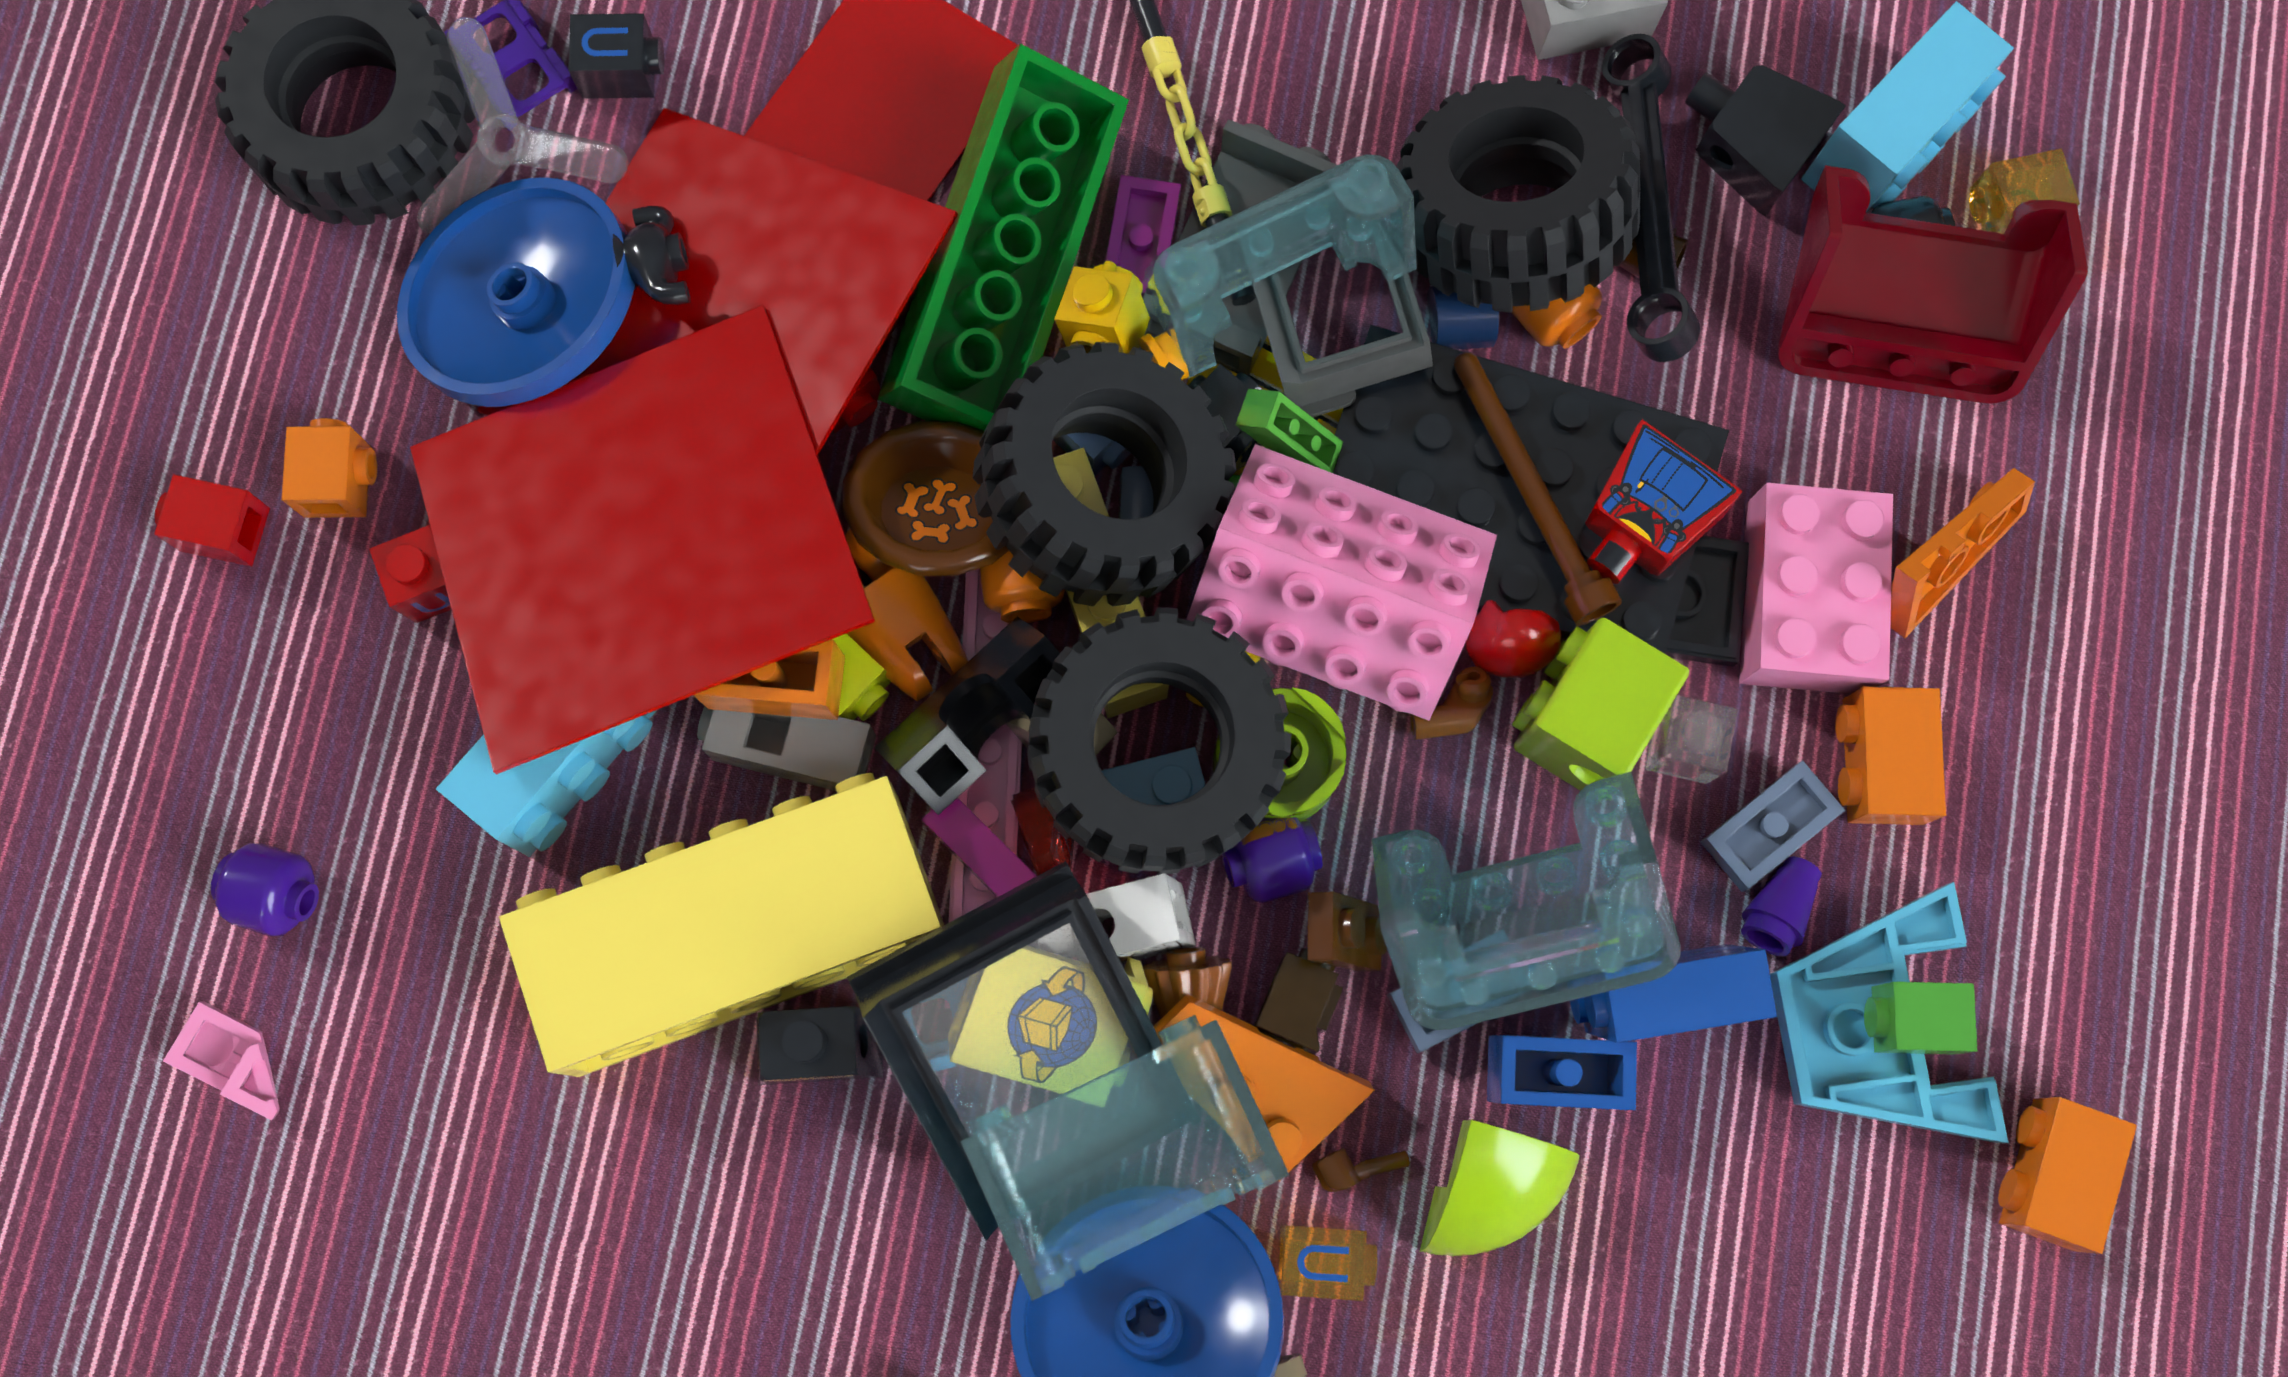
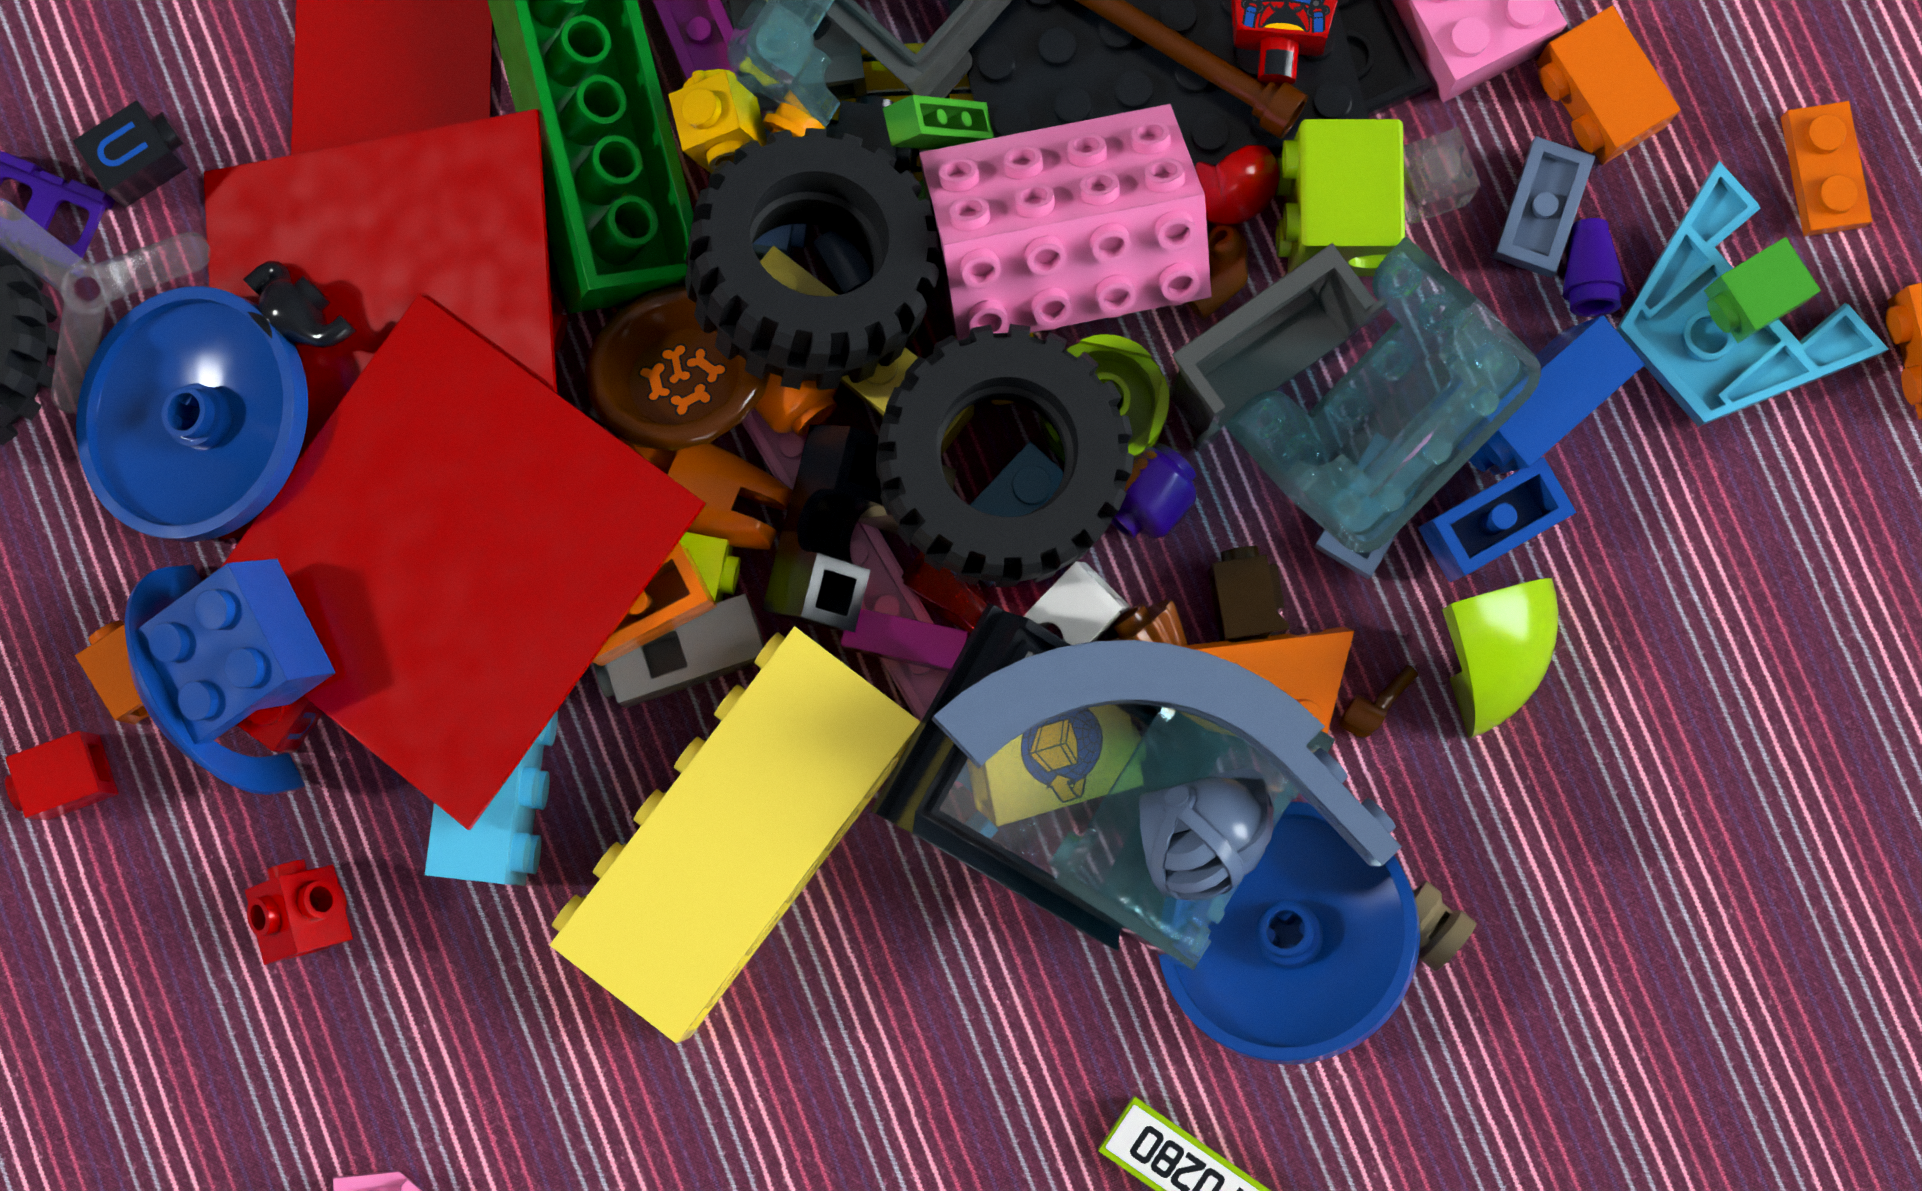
camera: 25 degrees left, 5 degrees up
dark purple head [211,843,319,936] -> none
black torso [756,1006,884,1085] -> none
clear yellow brick [1277,1224,1377,1301] -> none
reddish brown plate [1307,892,1389,971] -> none
none -> blue piece [125,559,336,795]
none -> red brick [245,859,353,965]
none -> sand blue arch [932,640,1402,866]
none -> sand blue helmet [1139,768,1274,901]
none -> dark grey piece [1169,243,1389,452]
none -> orange plate [1781,101,1873,237]

